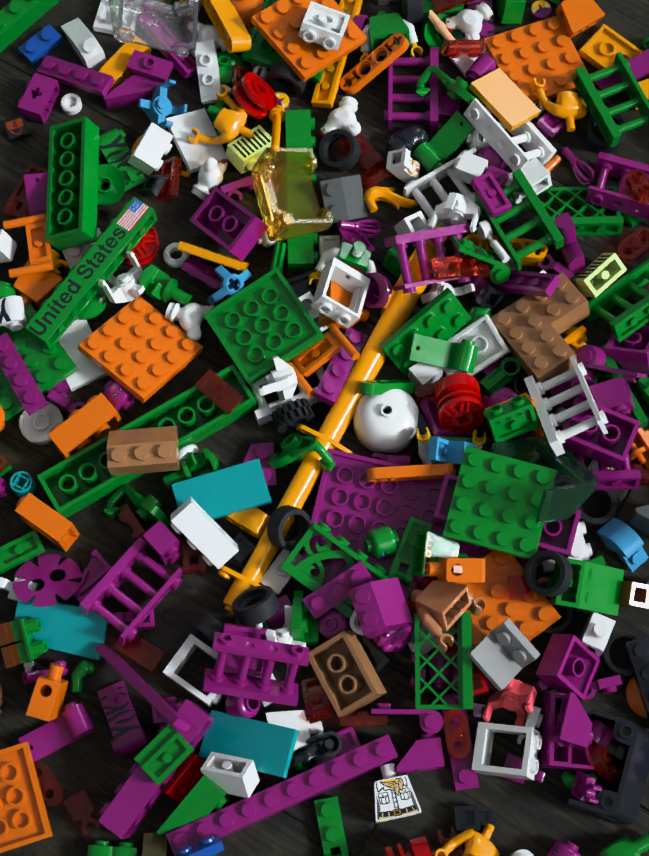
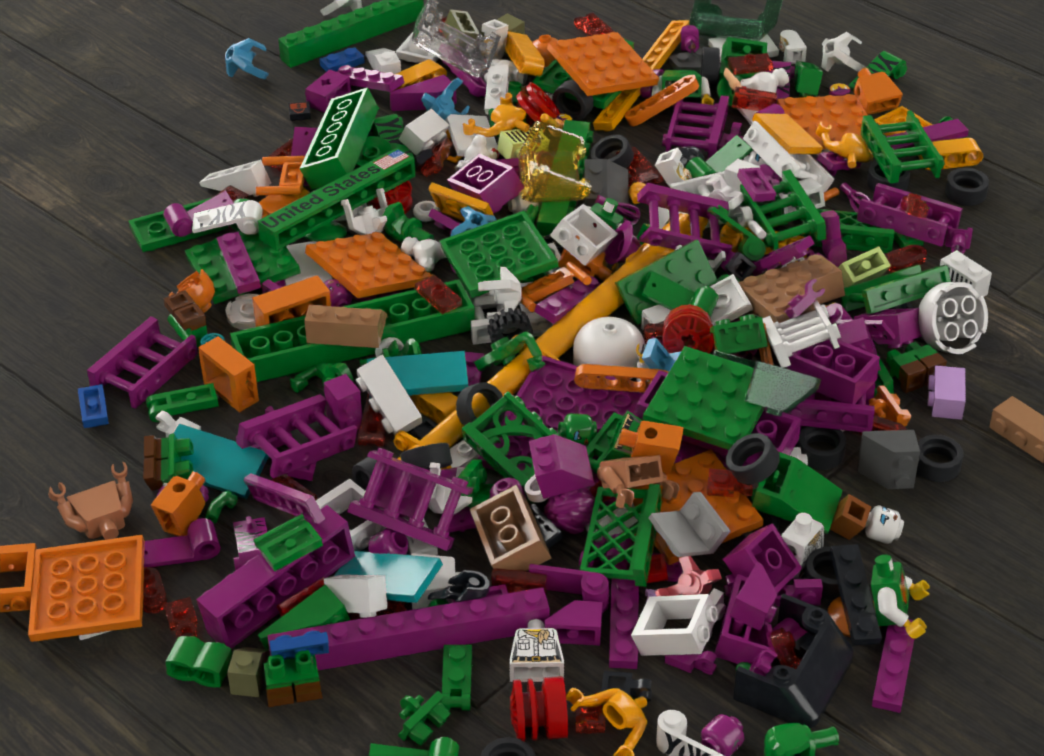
camera: 10 degrees right, 30 degrees down
magenta piece [12,554,82,607] -> none
clear red plate [117,503,146,541] -> none
magenta plate [127,50,174,82] -> none
white plate [298,1,350,51] -> none
clear red plate [300,676,333,724] -> none
magenta plate [302,560,374,619] -> none
white animal [320,96,361,136] -> none
green beam [359,379,416,395] -> none
green animal [416,65,480,105] -> none
clear red plate [427,255,491,280] -> none
clear red plate [443,710,471,759] -> none
dark azure brick [597,517,649,572] -> none
none -> magenta plate [784,279,825,319]

